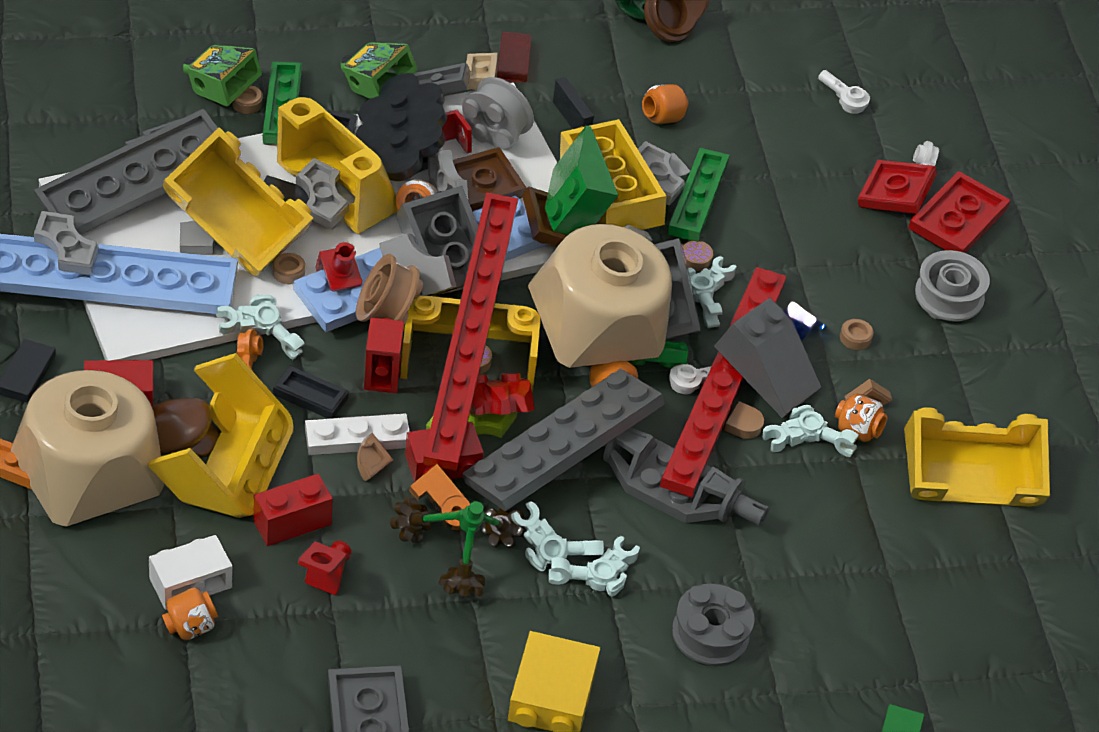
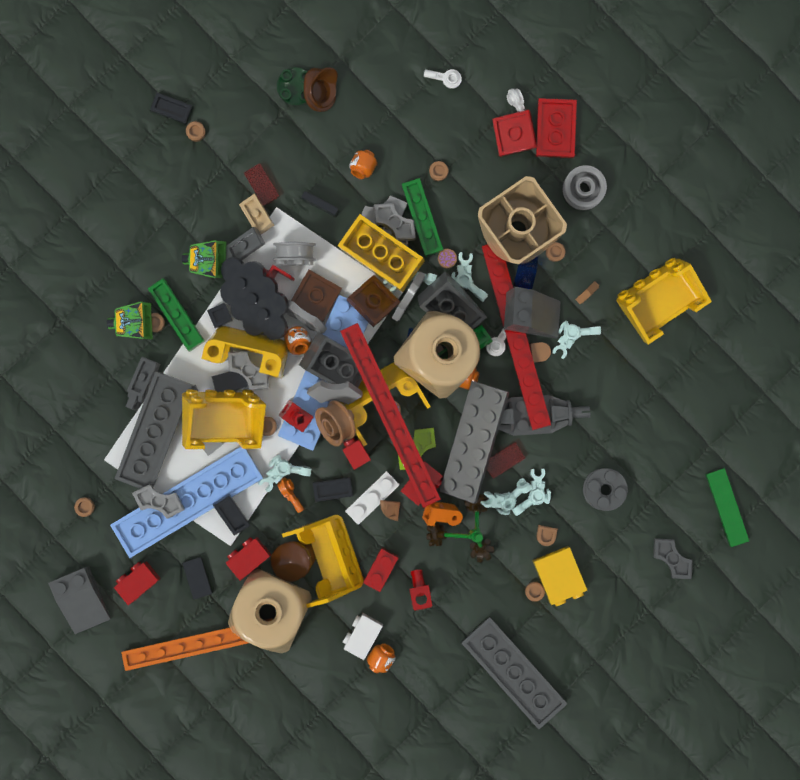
camera: 30 degrees left, 40 degrees up
red plate [470,373,535,415] -> none
green slope [545,125,618,235] -> none
orange head [835,394,887,442] -> none
none -> black tile [213,494,250,536]
none -> medium nougat tile [429,161,448,181]
none -> tan piece [478,176,567,264]
none -> clear red tile [487,442,525,479]
none -> medium nougat tile [525,582,545,601]
none -> medium nougat tile [536,525,558,546]

